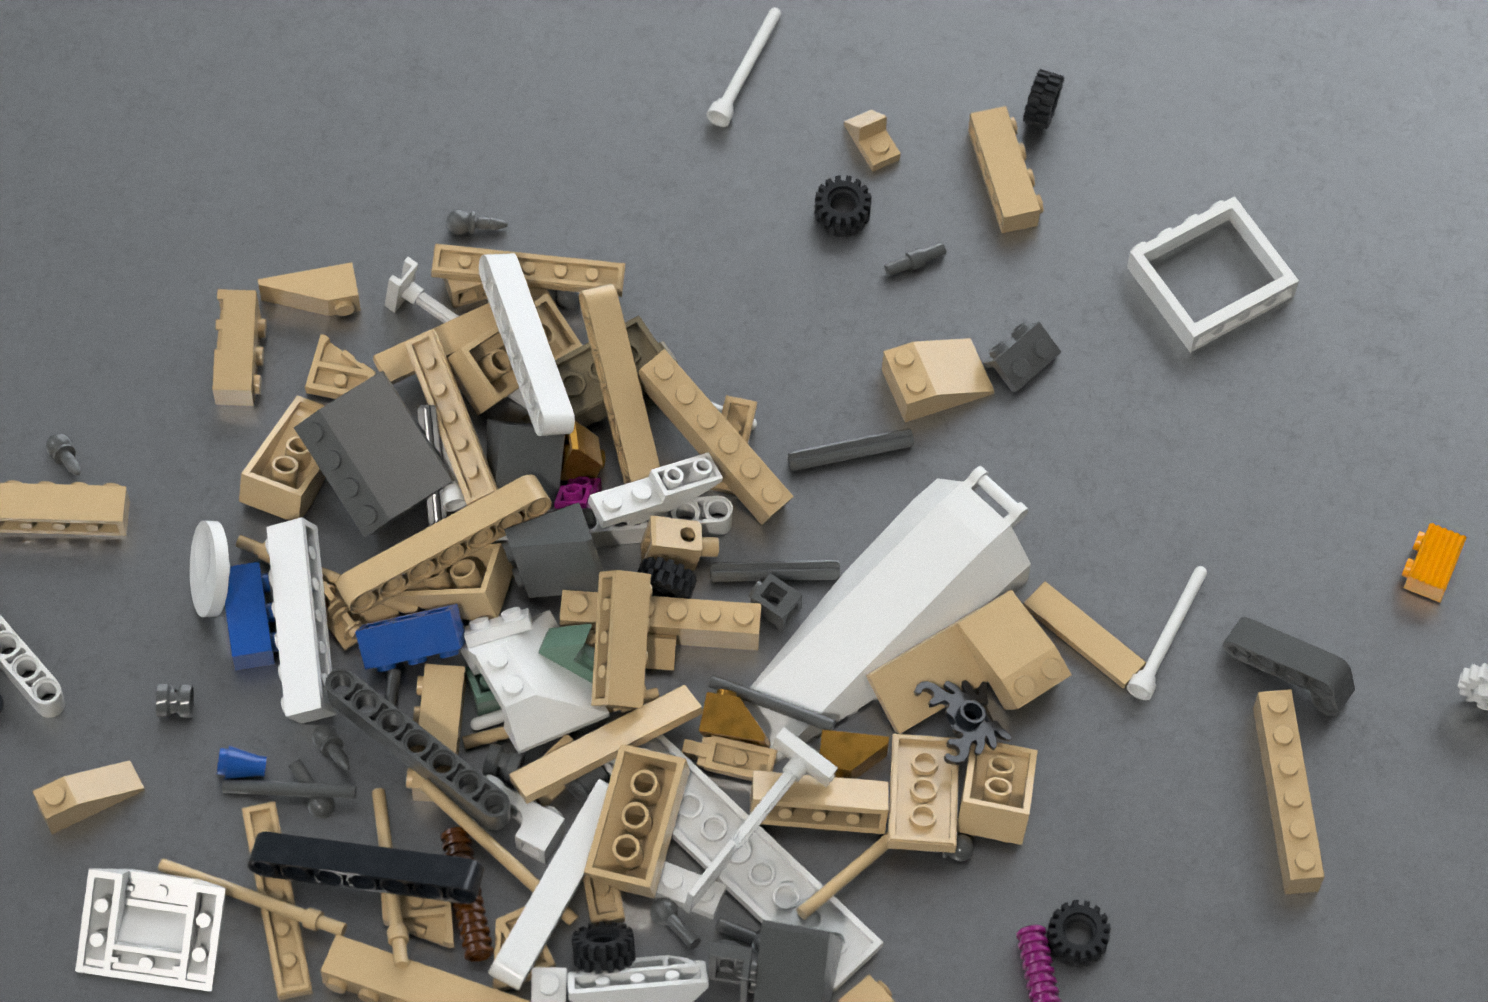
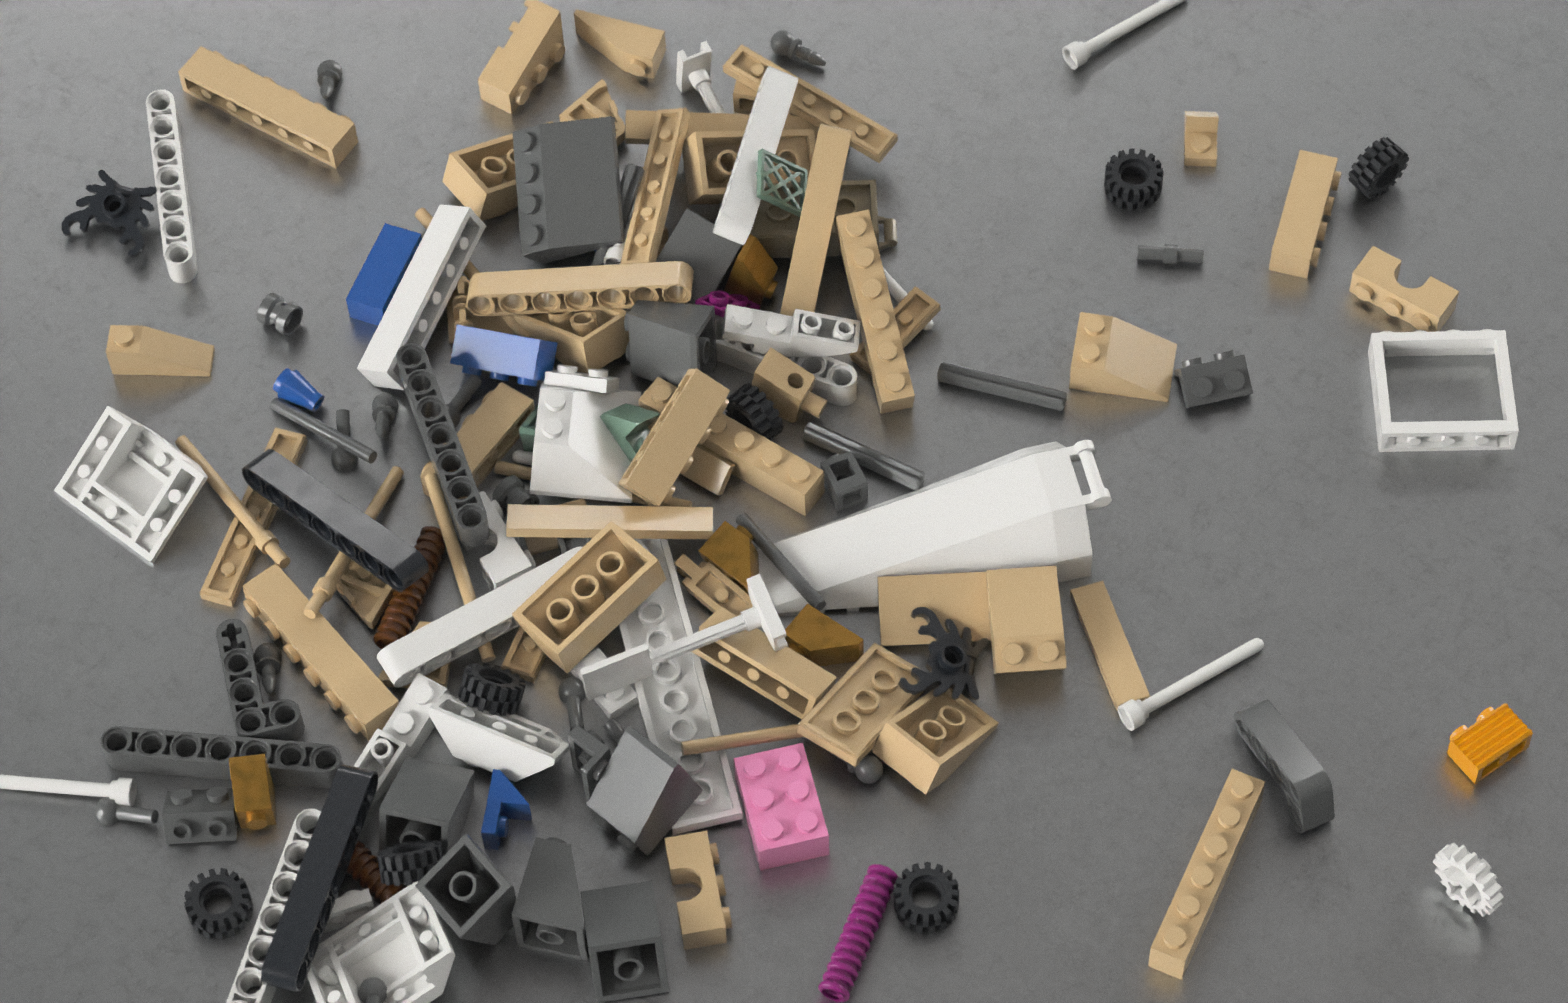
camera: 35 degrees right, 5 degrees down
white piece [190,521,230,617] -> none
none -> bright pink brick [733,743,830,871]
none -> sand green window [756,148,808,217]
none -> tan arch [1349,246,1459,332]

